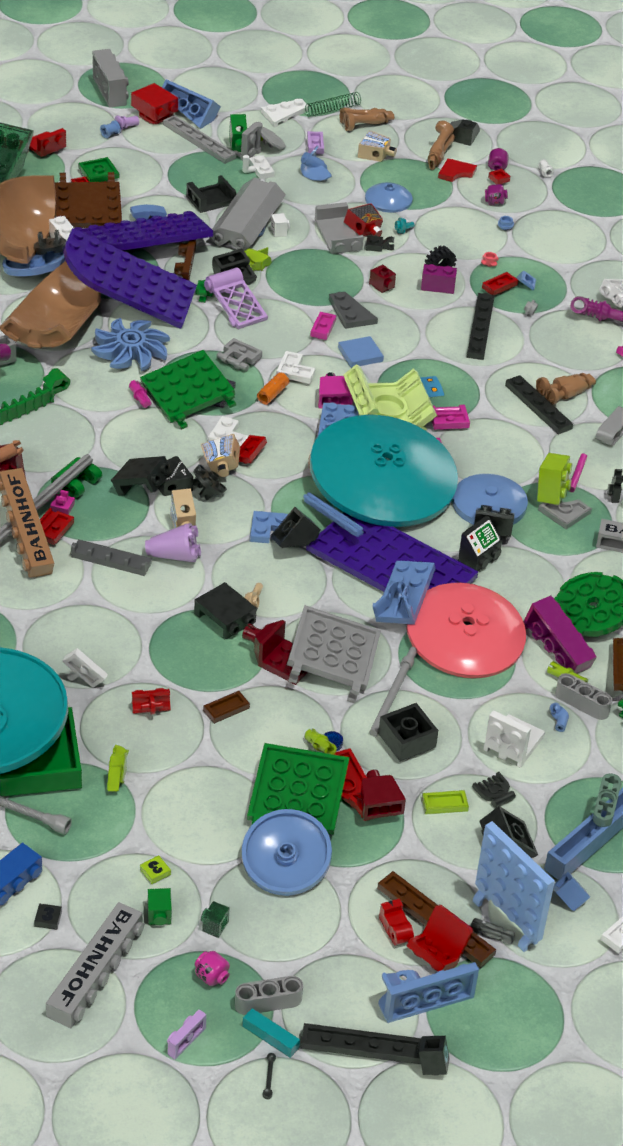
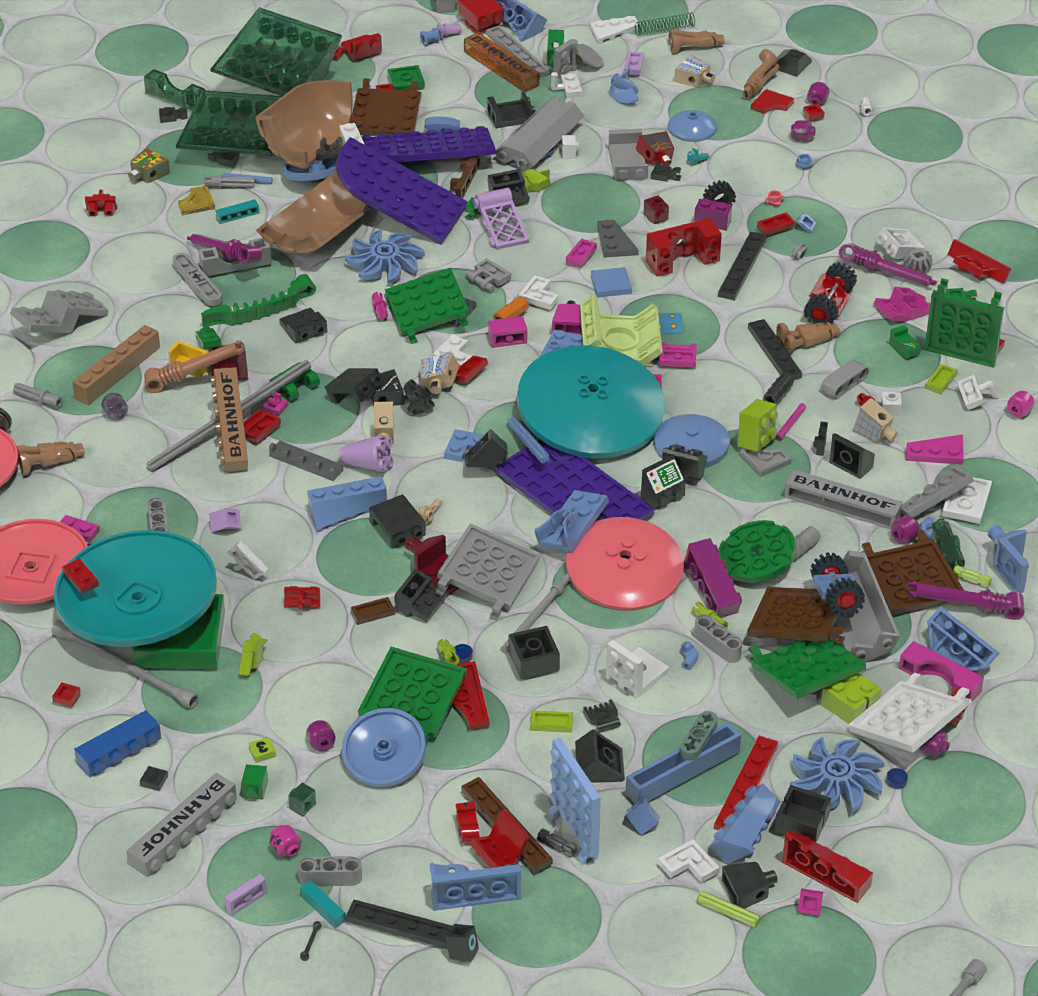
camera: 15 degrees right, 0 degrees up
dark red torso [361,769,406,820] -> none
none -> lavender panel [209,508,241,532]
none -> pearl dark grey plate [279,307,328,343]
none -> magenta head [306,720,336,751]
none -> medium blue wedge [307,476,387,533]
none -> pearl dark grey brick [394,569,447,623]
none -> clear orange brick [464,32,540,93]
none -> dark pink brick [488,316,528,348]
none -> red plate [646,218,722,277]
none -> pearl dark grey axle [763,373,794,404]
none -> plate [804,262,857,324]

